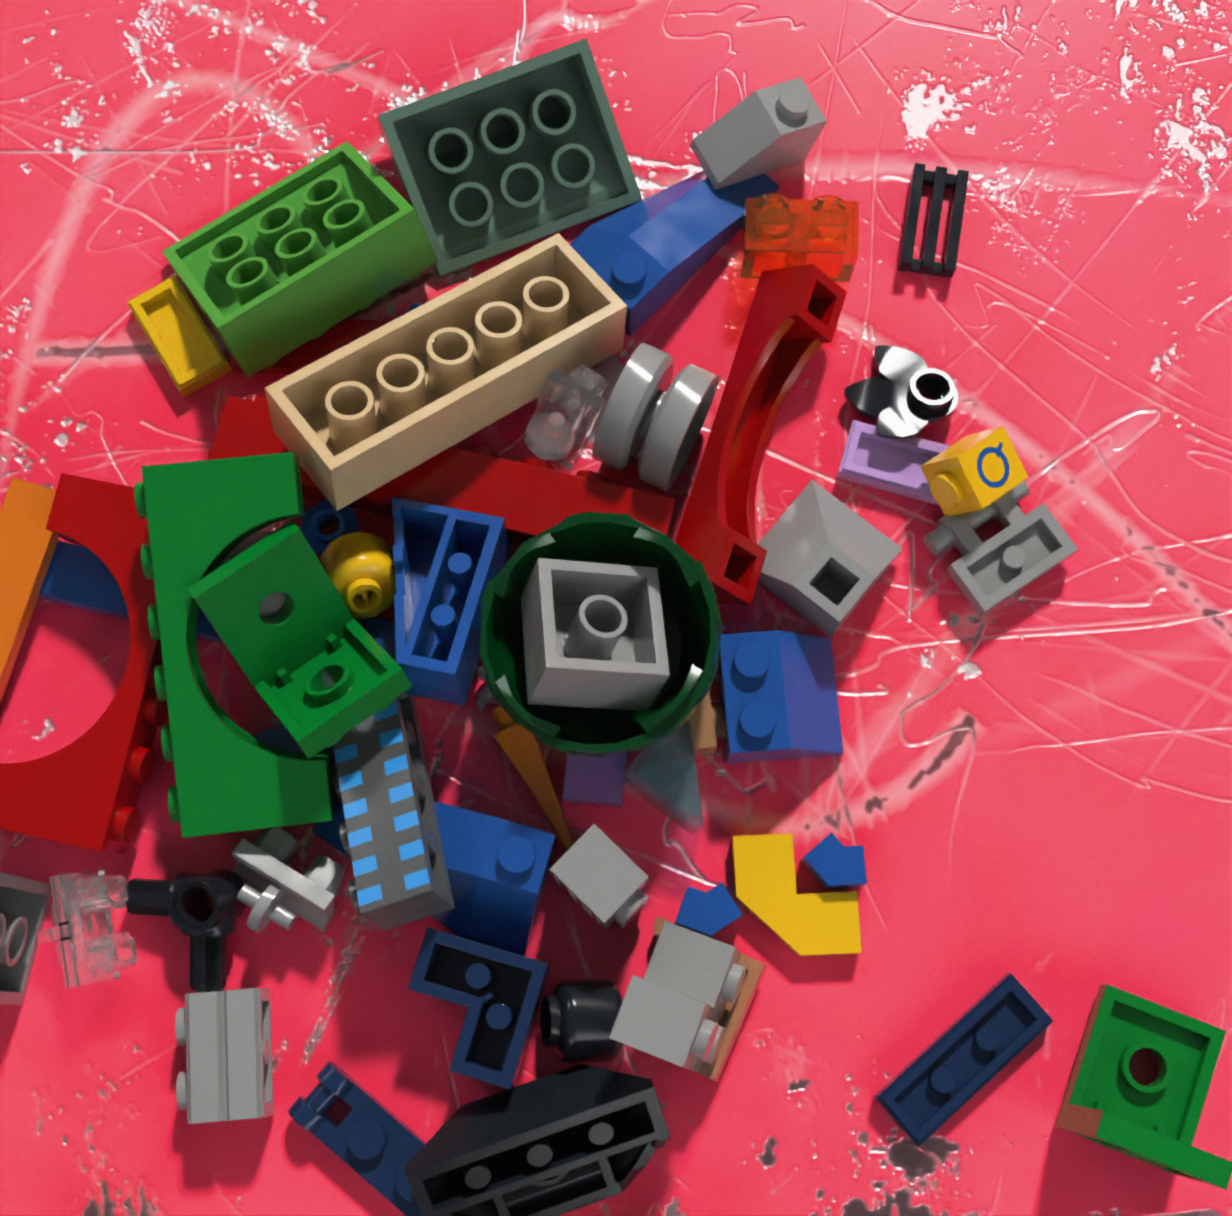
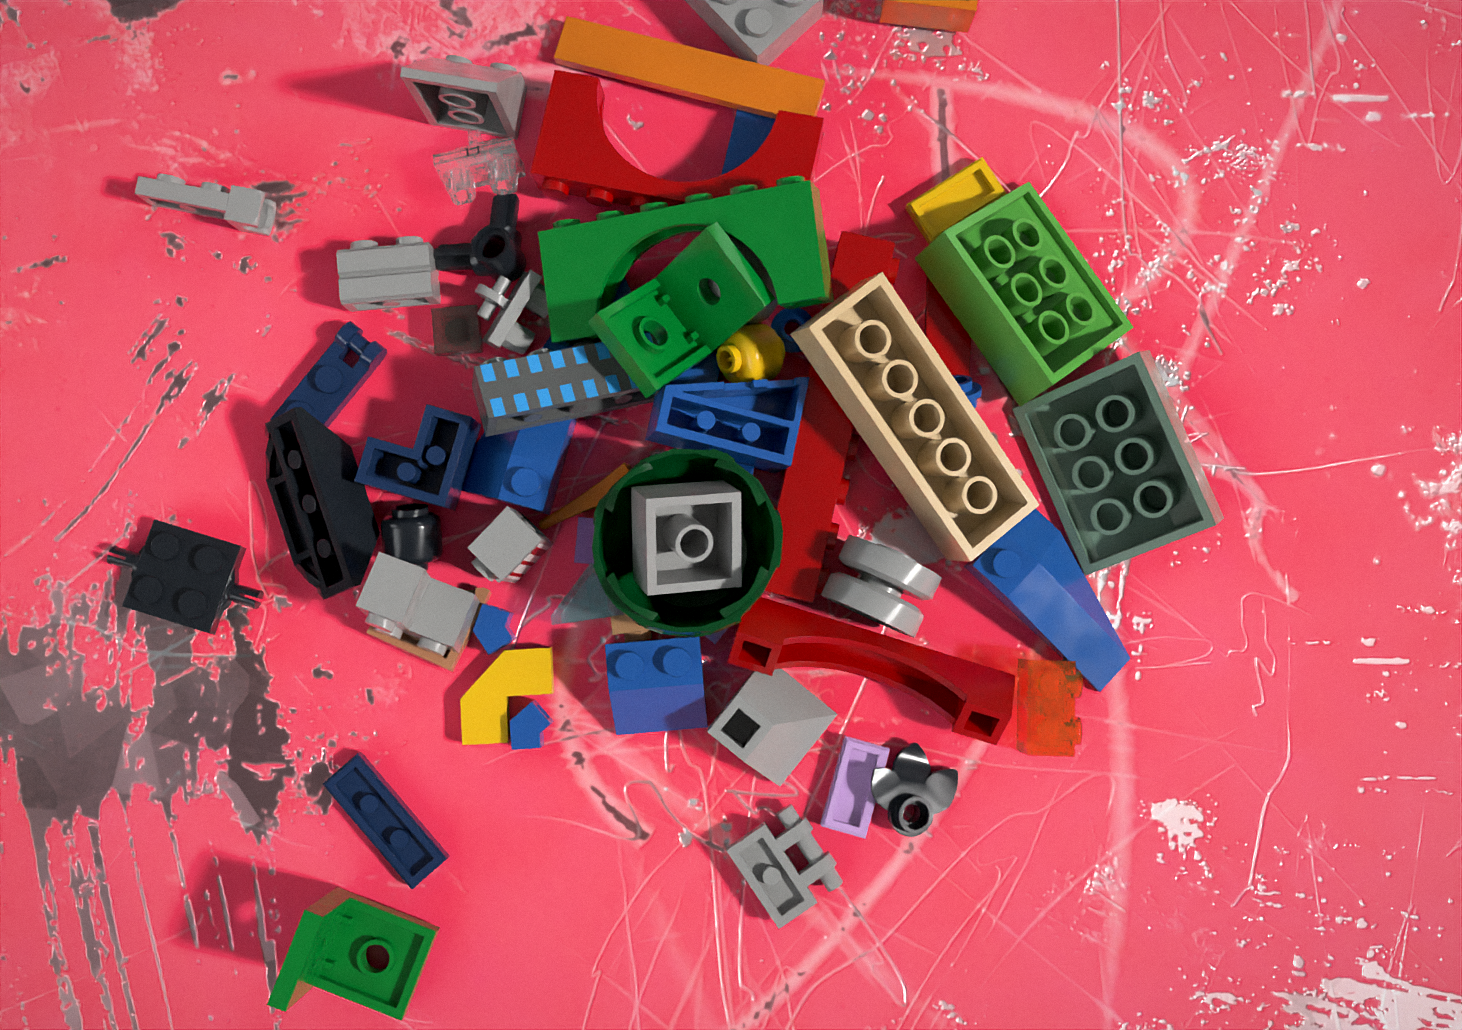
camera: 90 degrees right, 10 degrees up
clear hips [523,363,607,471] -> none
light grey slope [690,77,827,190] -> none
black tile [898,163,969,278] -> none
yellow brick [920,426,1028,516] -> none
none -> clear smoke plate [431,304,483,357]

